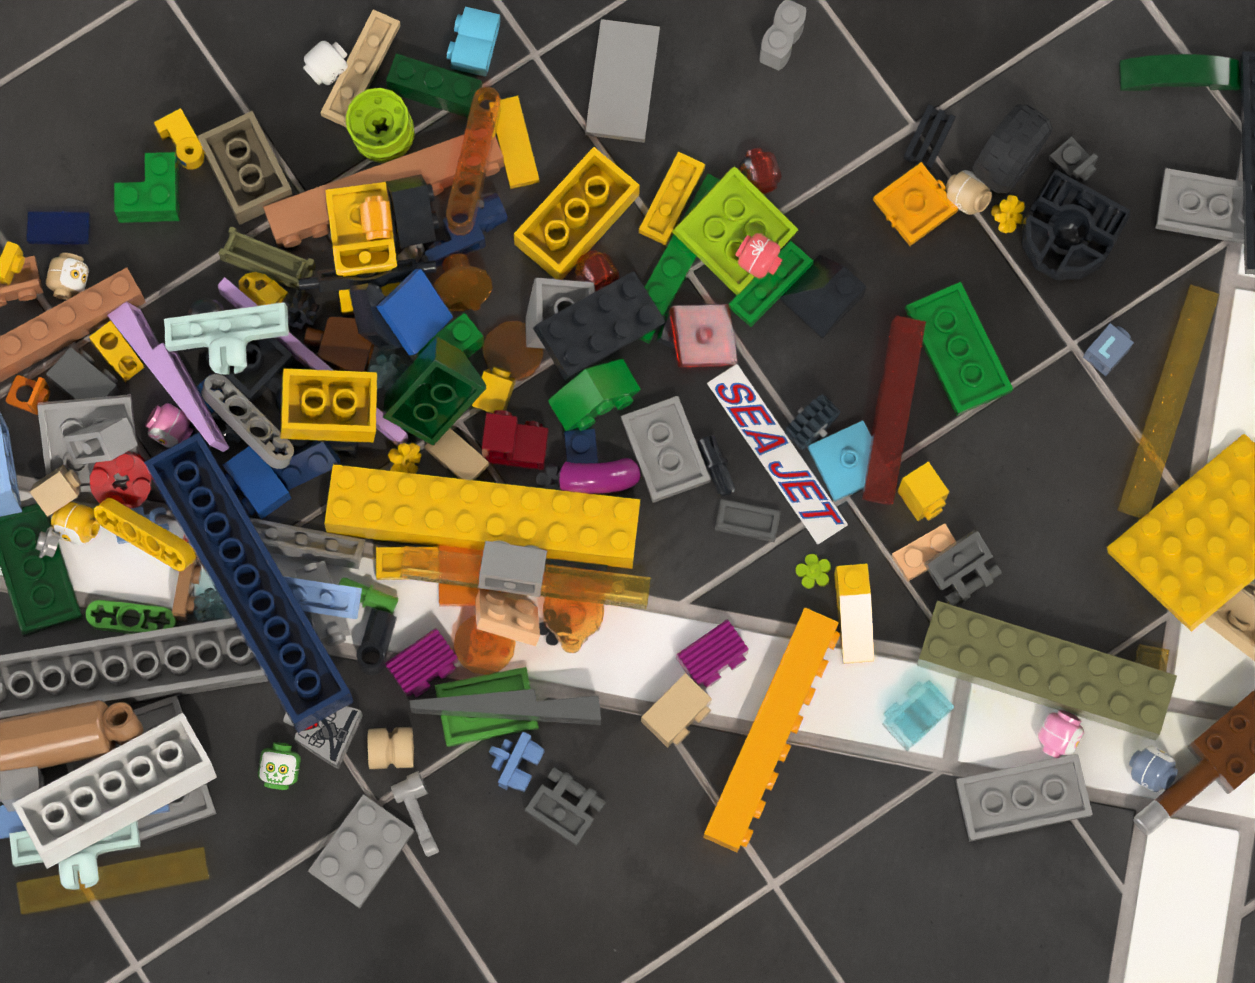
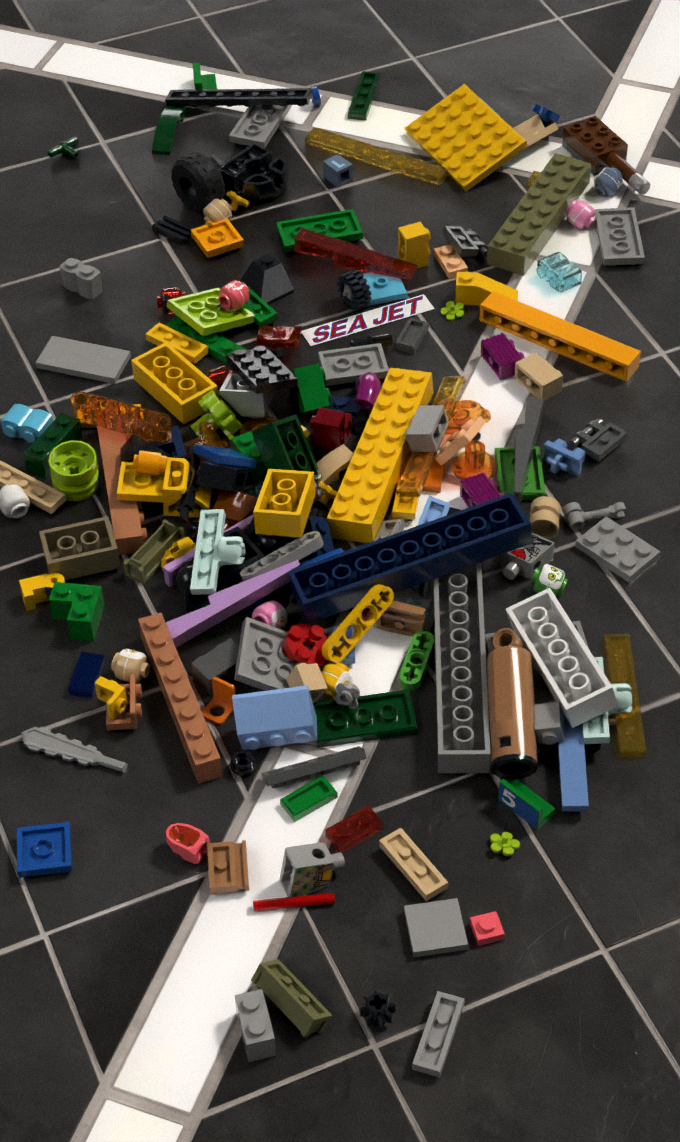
camera: 75 degrees left, 30 degrees down
light grey slope [63,417,138,465] -> none
yellow leg [89,321,145,382] -> none
none -> lime piece [191,390,243,441]

